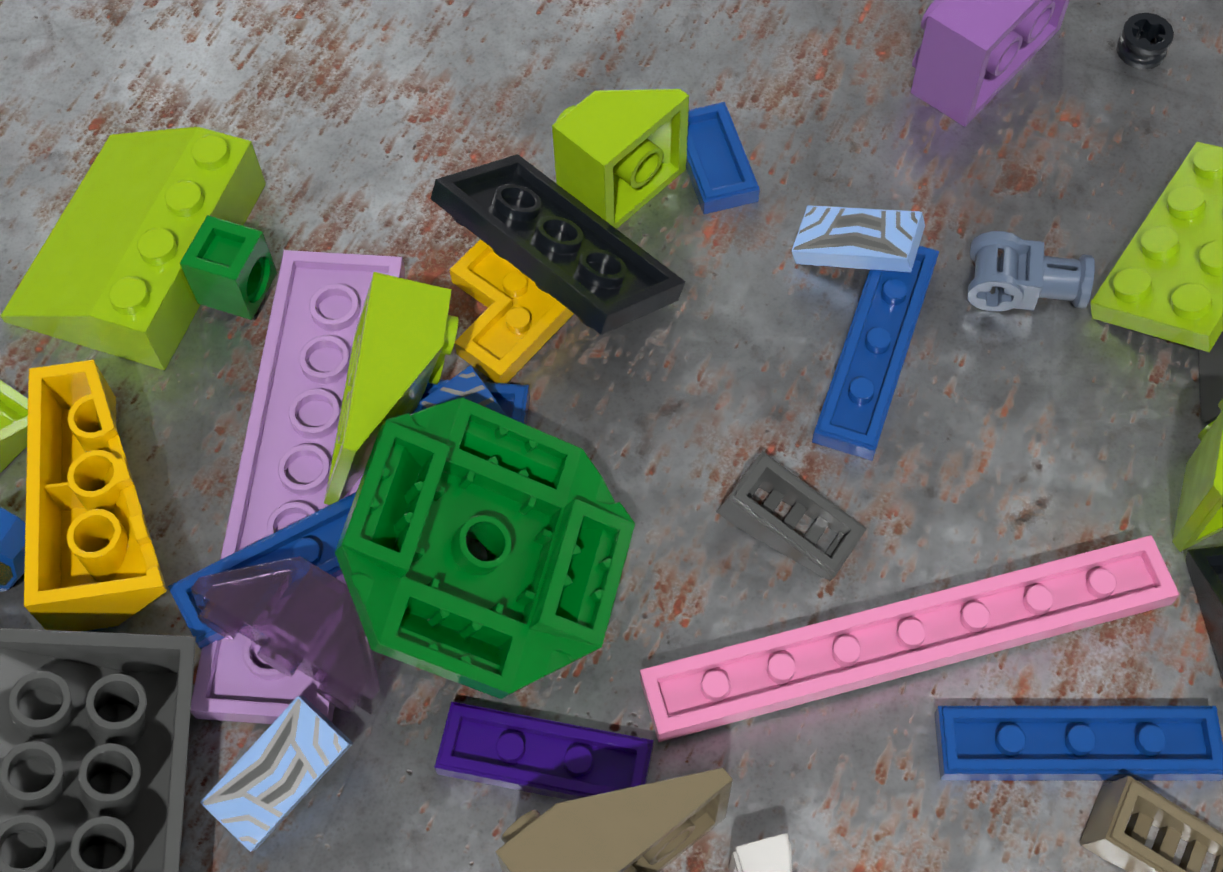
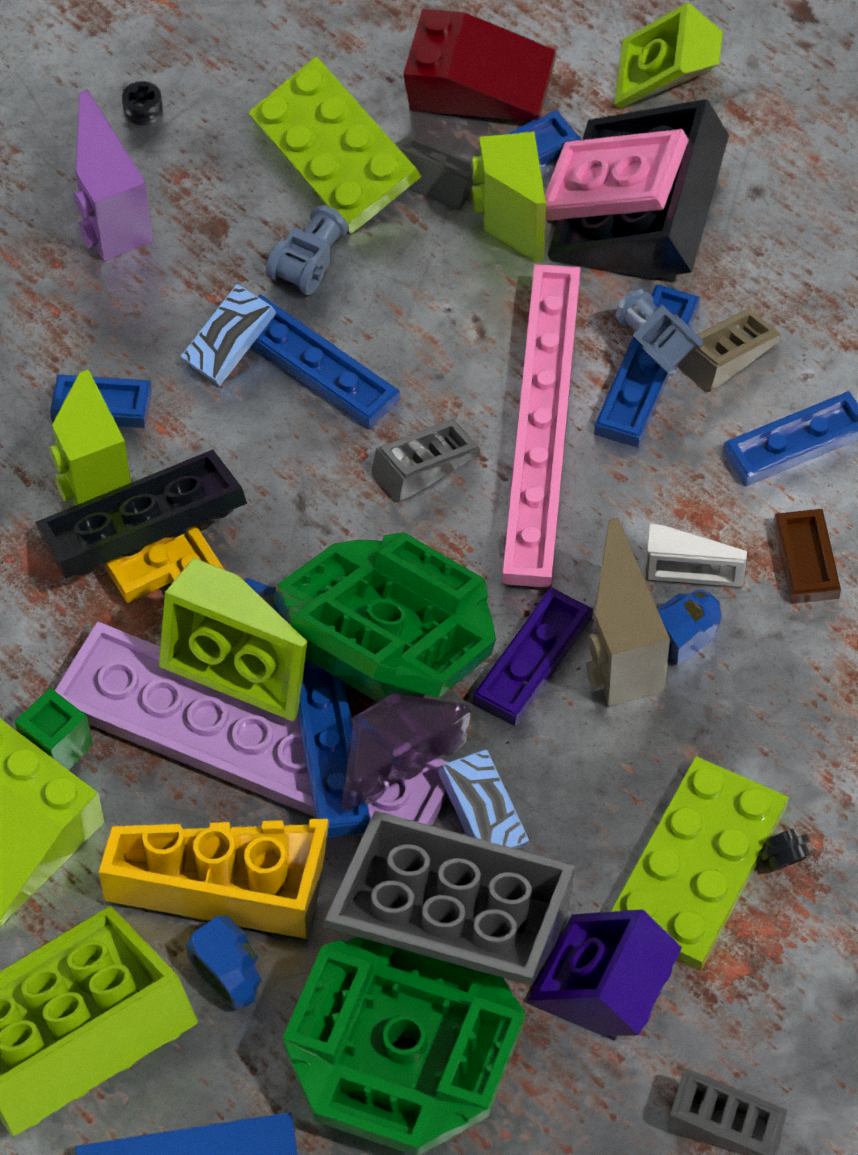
camera: 70 degrees left, 5 degrees down
none -> sand blue connector [615,289,705,377]

